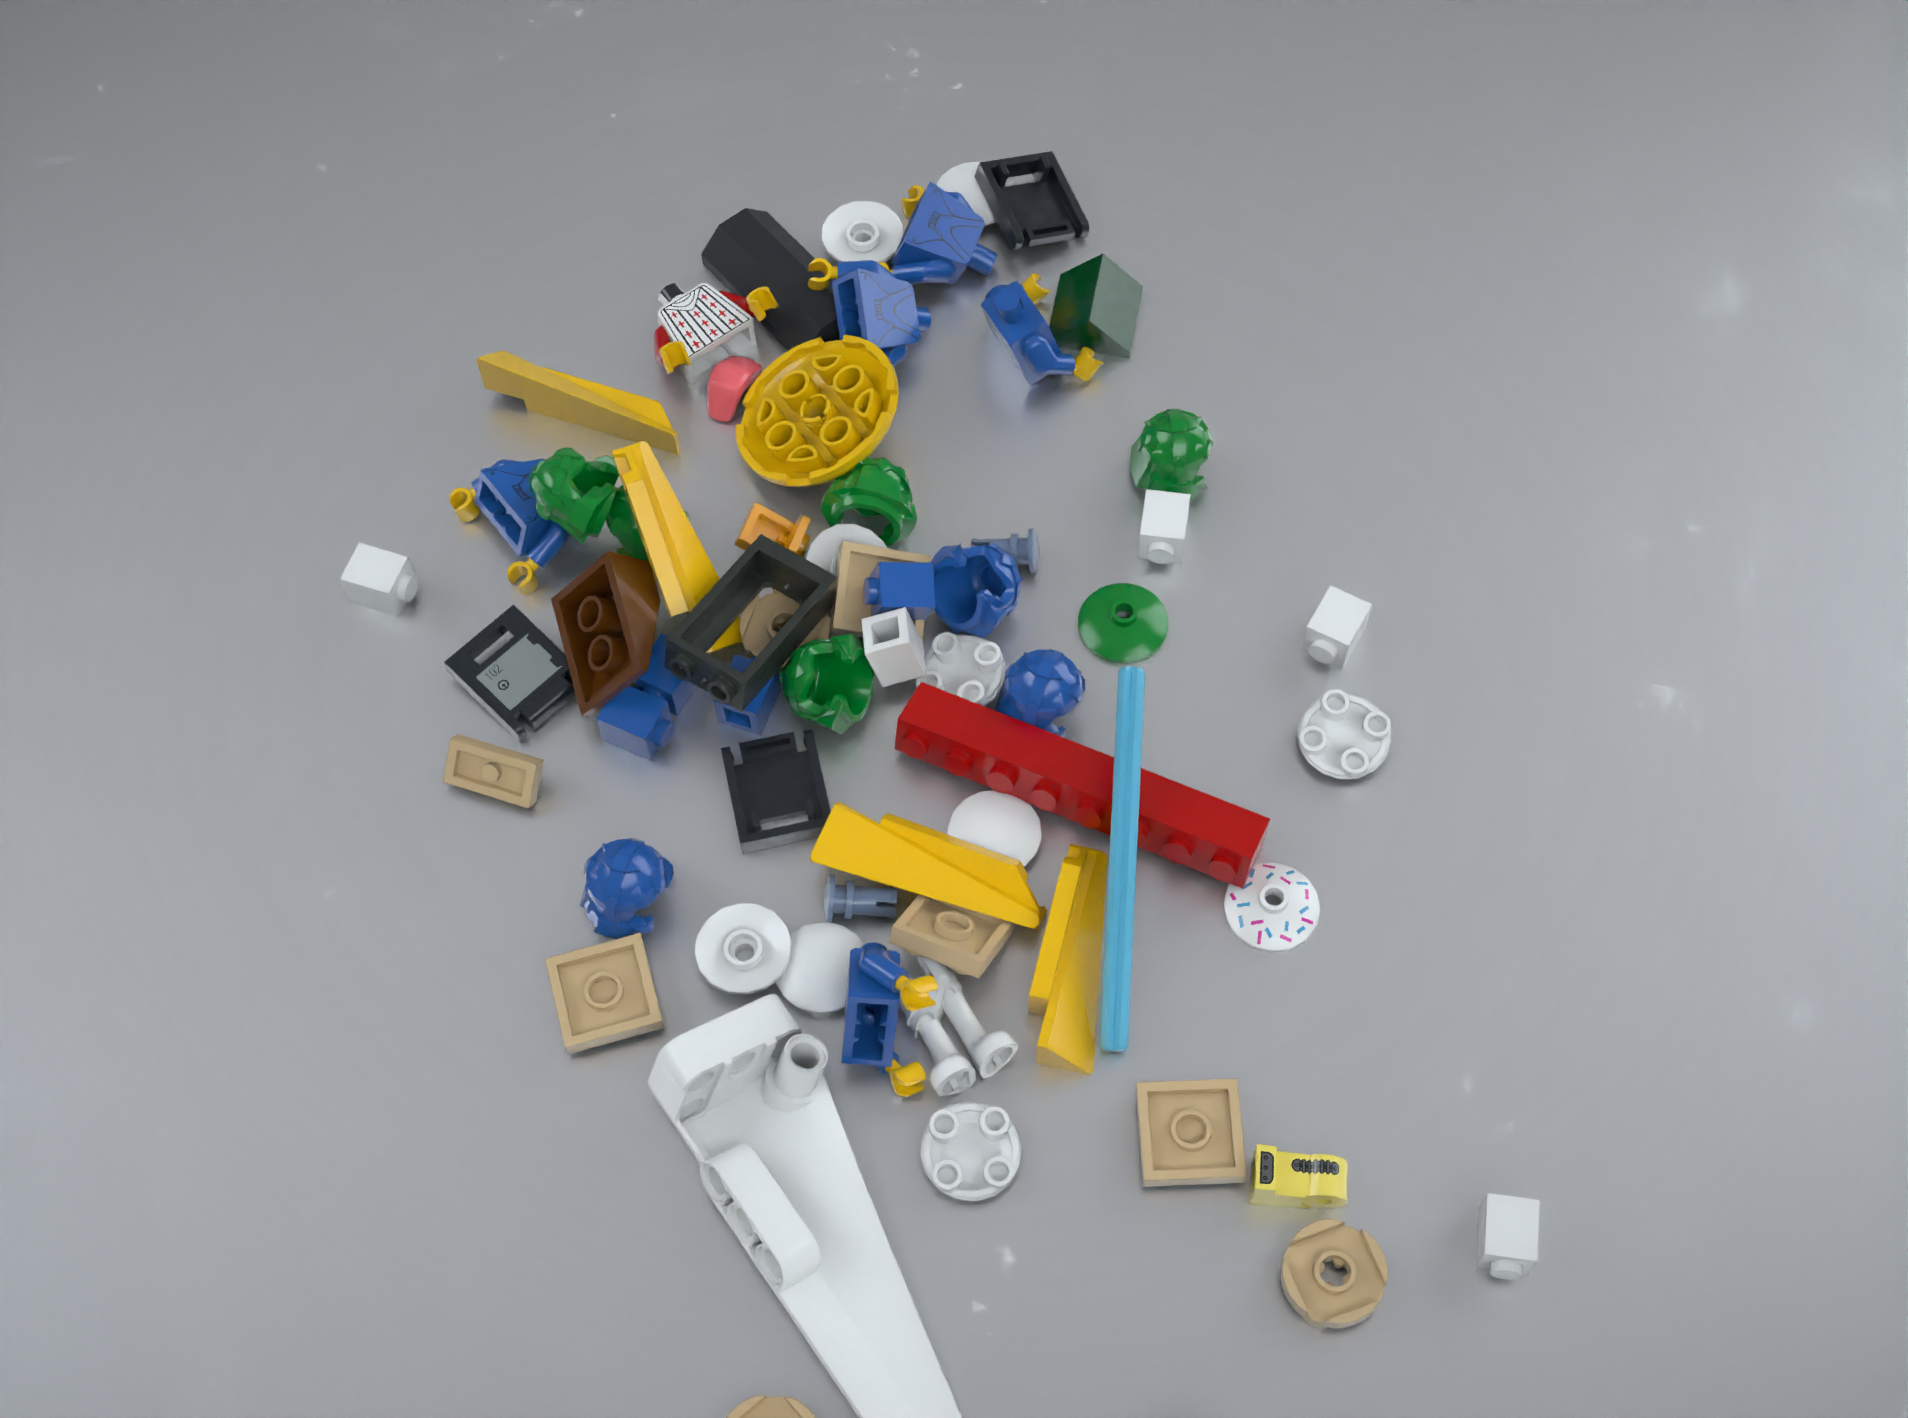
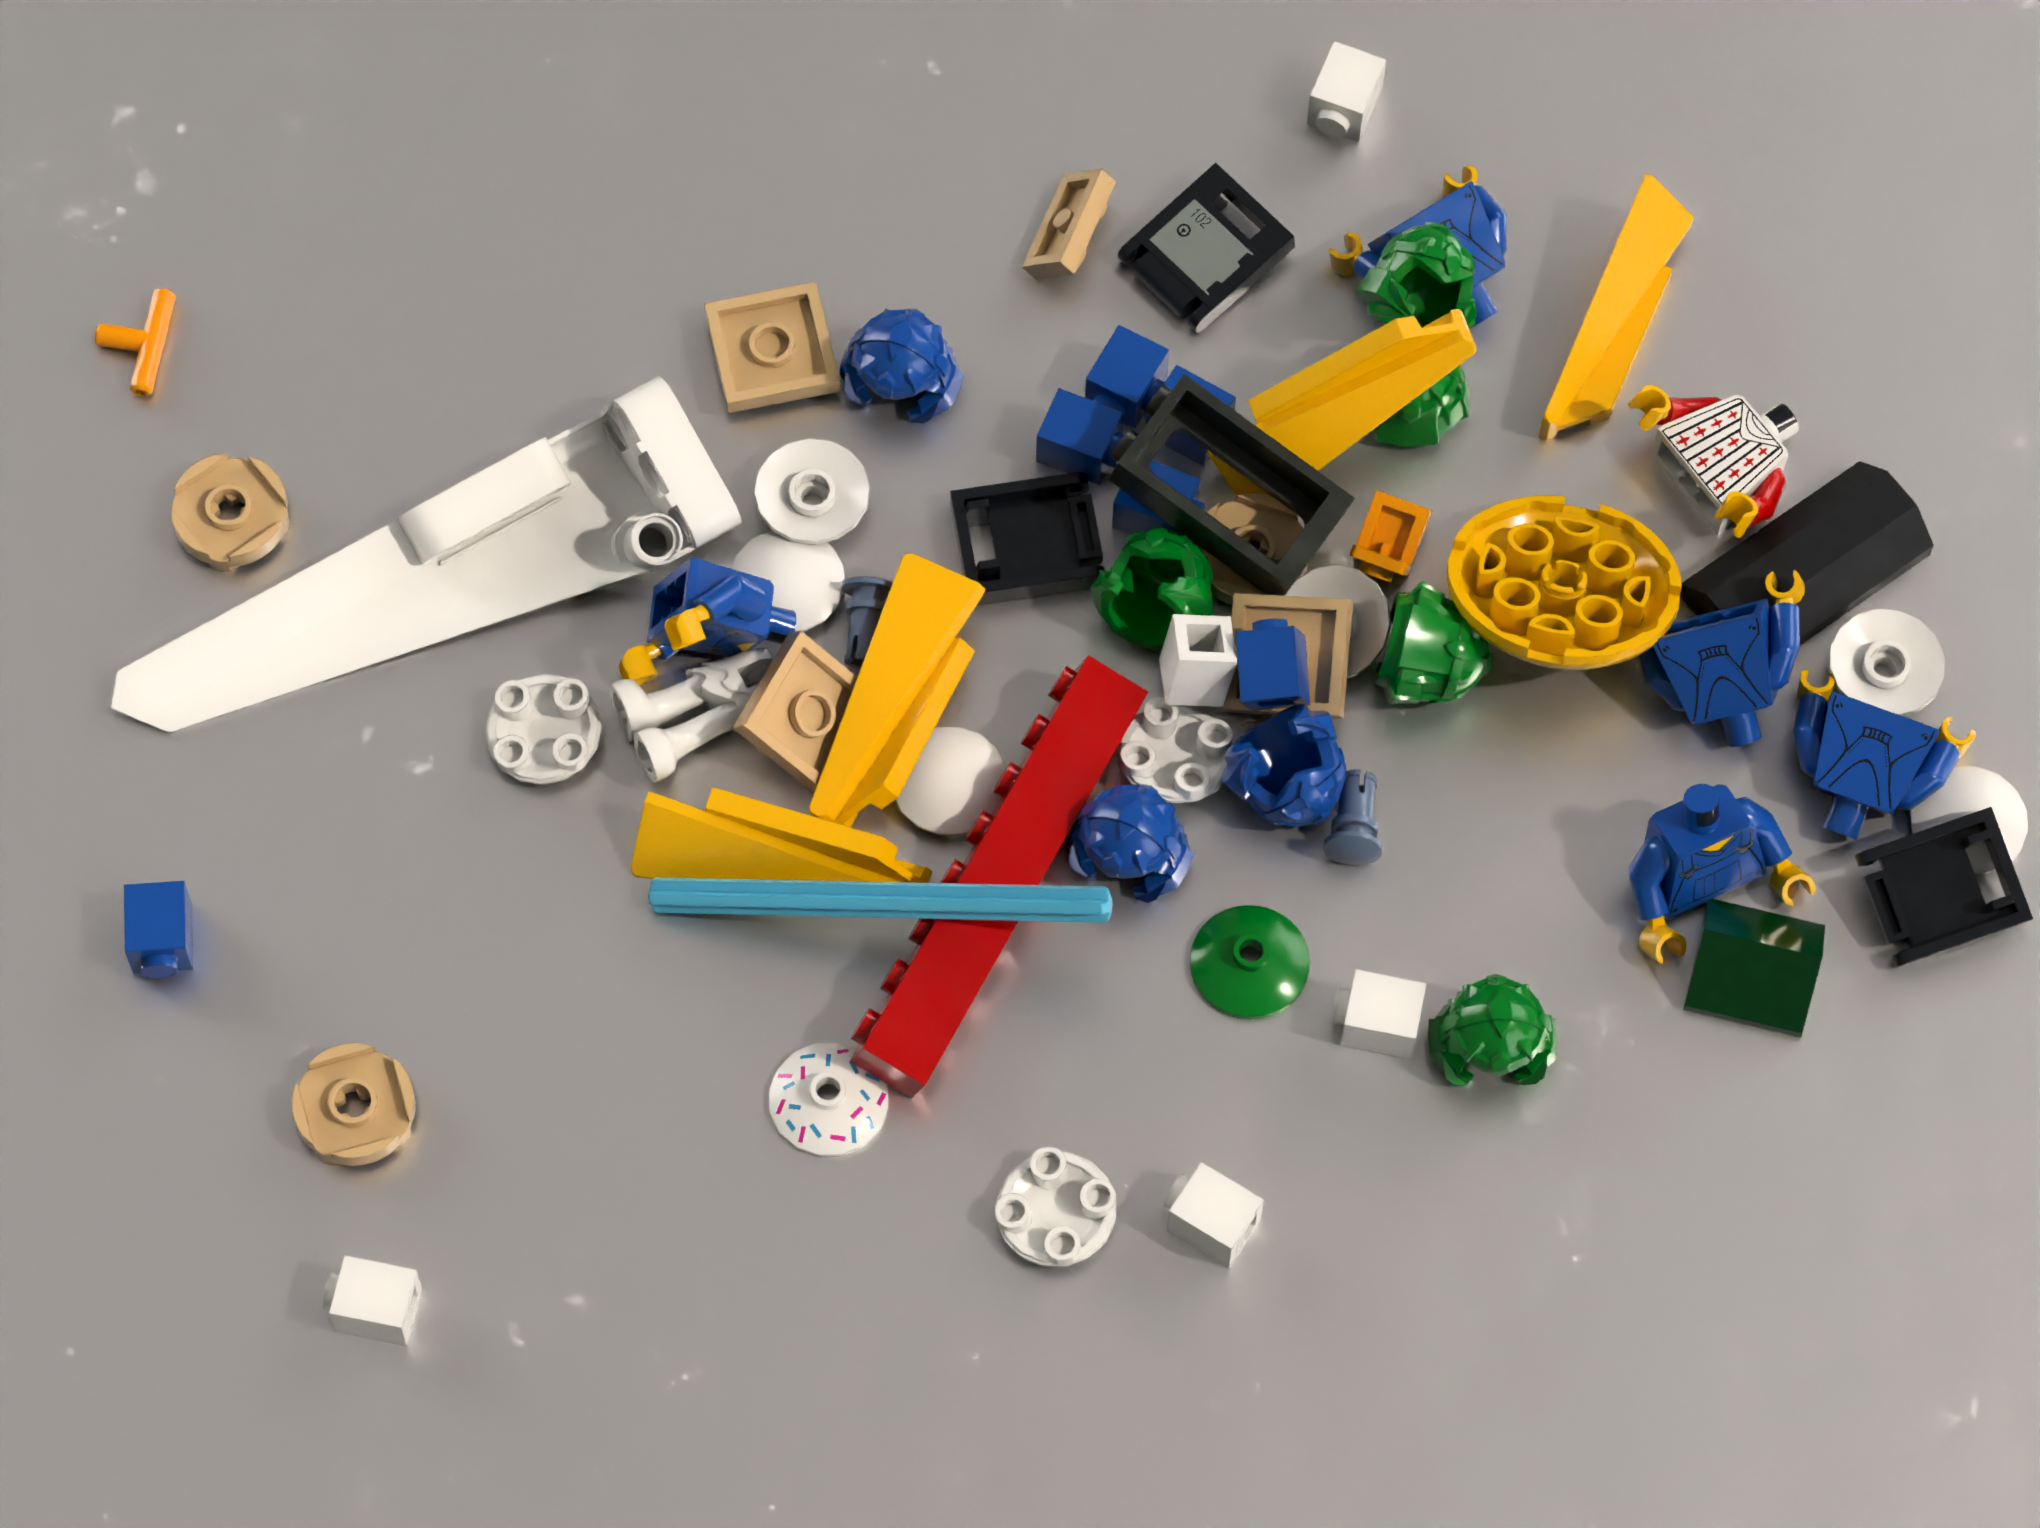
camera: 90 degrees right, 5 degrees up
reddish brown slope [551,551,660,718] -> none
coral hair [707,356,762,422] -> none
tan plate [1136,1078,1247,1187] -> none
light yellow leg [1250,1144,1347,1209] -> none
none -> blue brick [1036,388,1124,485]

